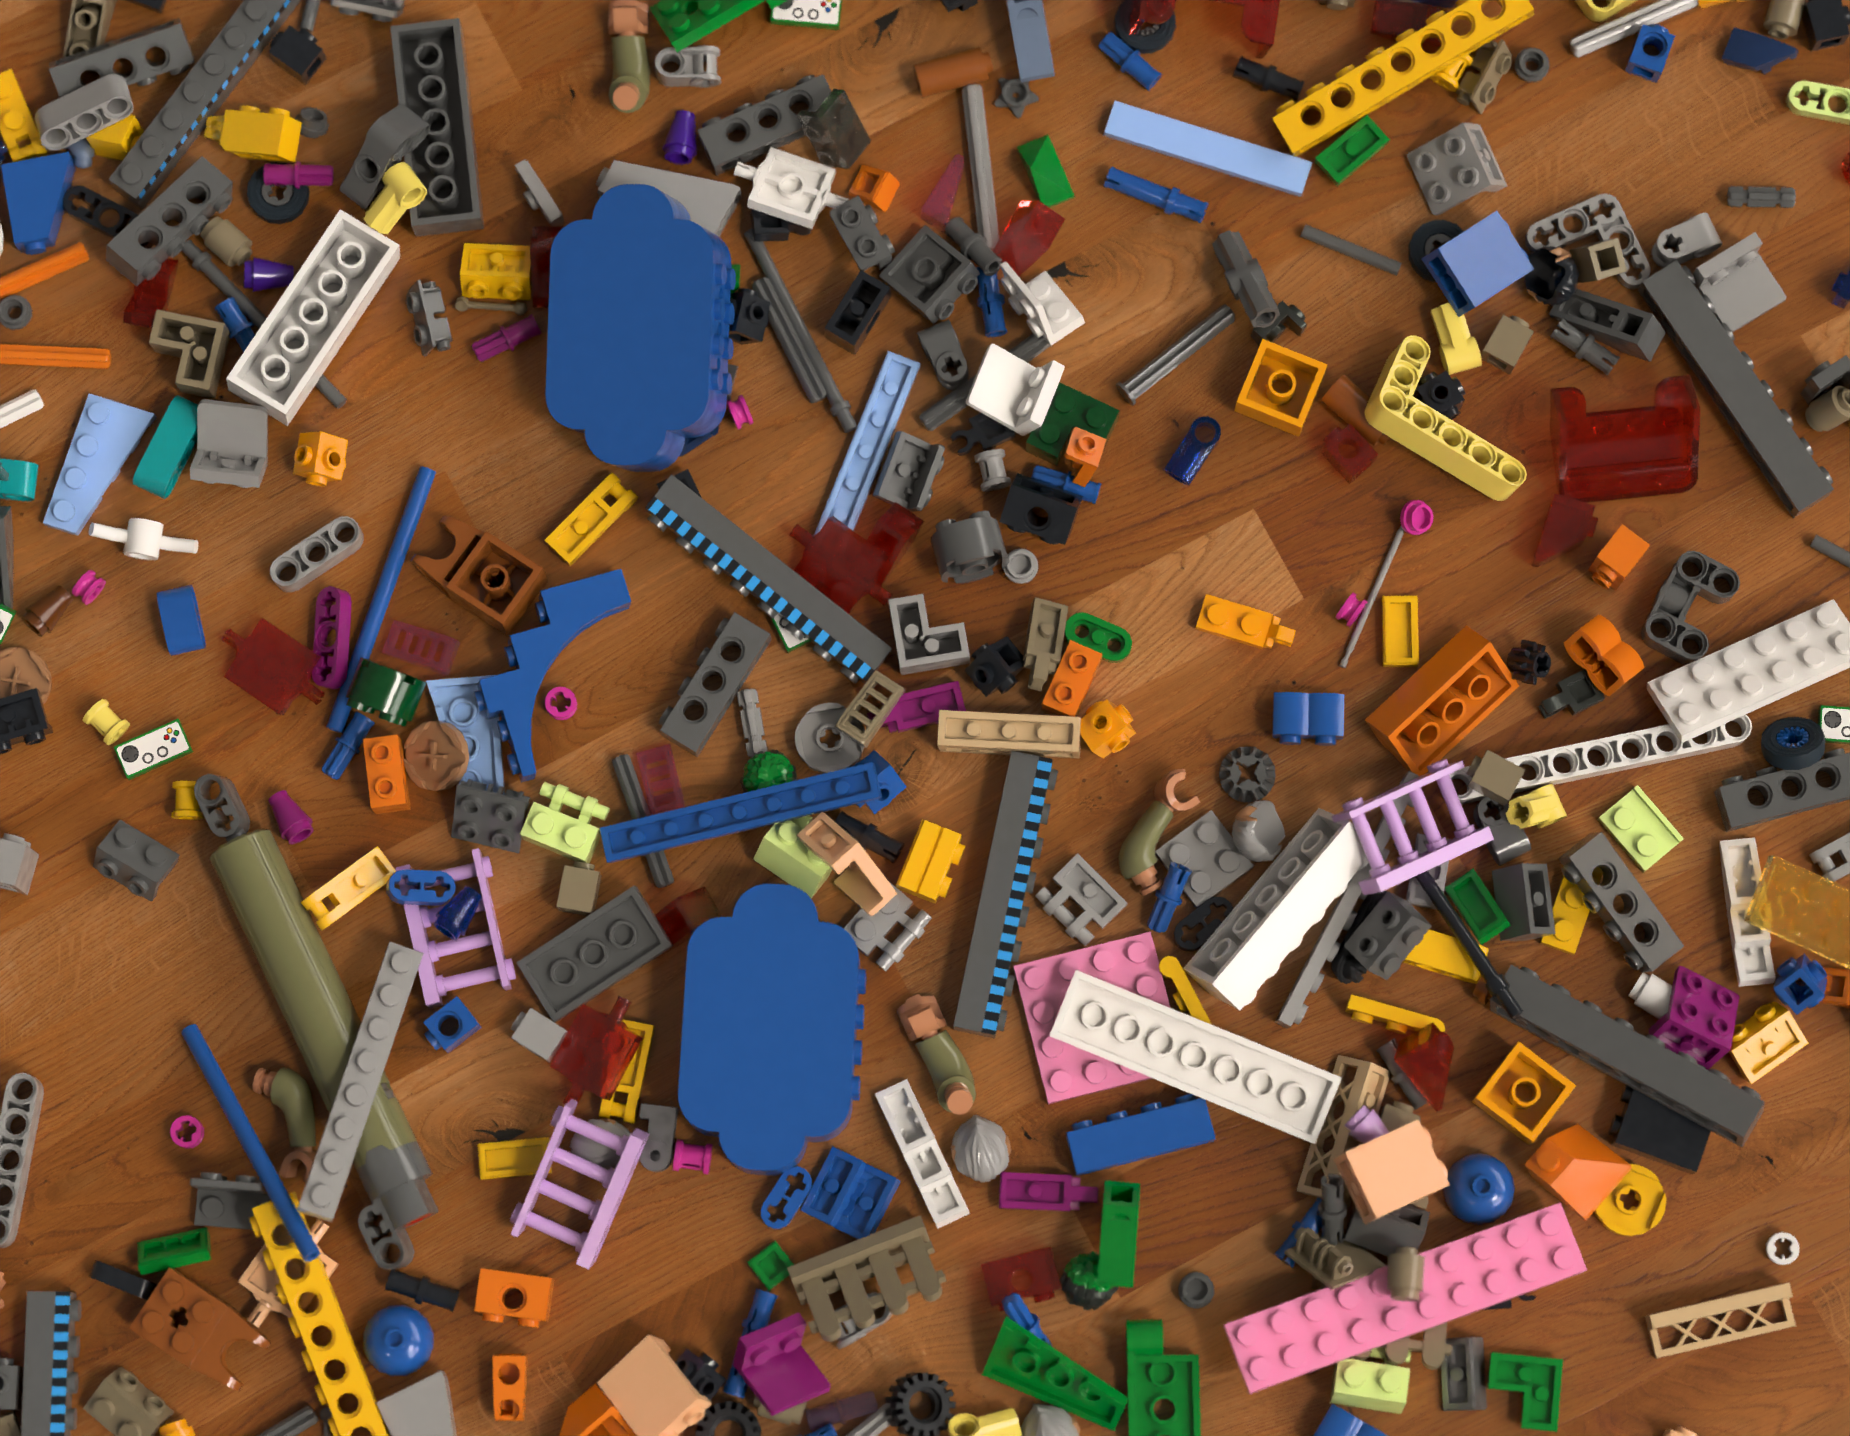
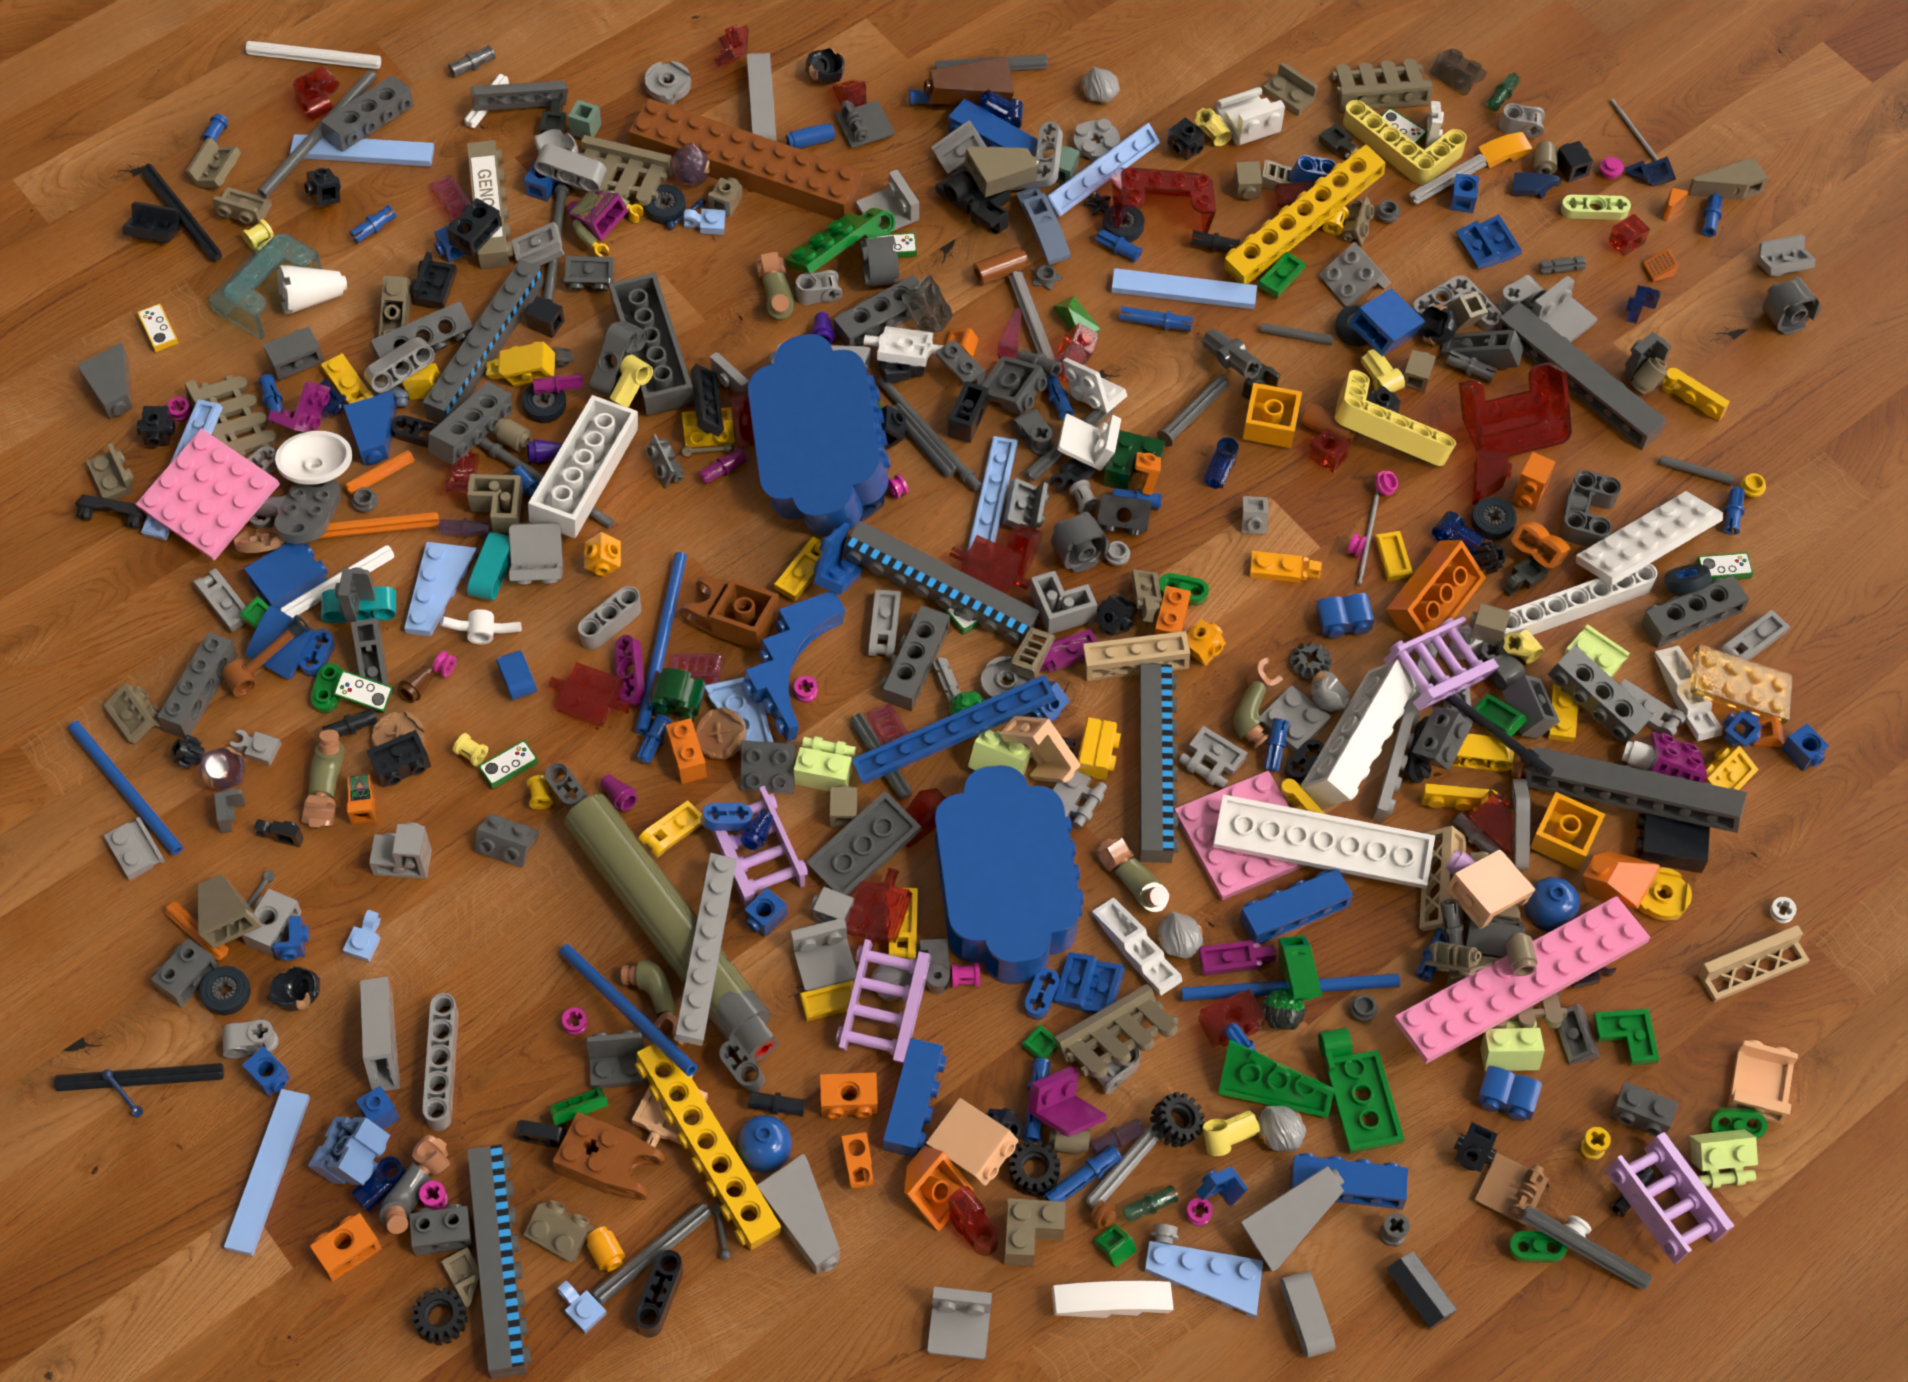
camera: 15 degrees left, 20 degrees down
none -> axle [438,518,490,538]
none -> black plate [691,364,724,437]
none -> light grey bracket [791,918,857,992]
none -> blue bracket [813,523,863,595]
none -> dark grey brick [860,236,899,287]
none -> light grey plate [868,589,901,658]
none -> blue brick [883,1038,947,1158]
none -> blue piece [1181,974,1400,1001]
none -> light grey bracket [1241,496,1269,534]
none -> clear blue piece [1432,511,1486,557]
none -> blue slope [1456,214,1522,269]
none -> black bush [1471,497,1517,540]
none -> light grey beam [1512,779,1530,870]
none -> light grey plate [1620,679,1686,737]

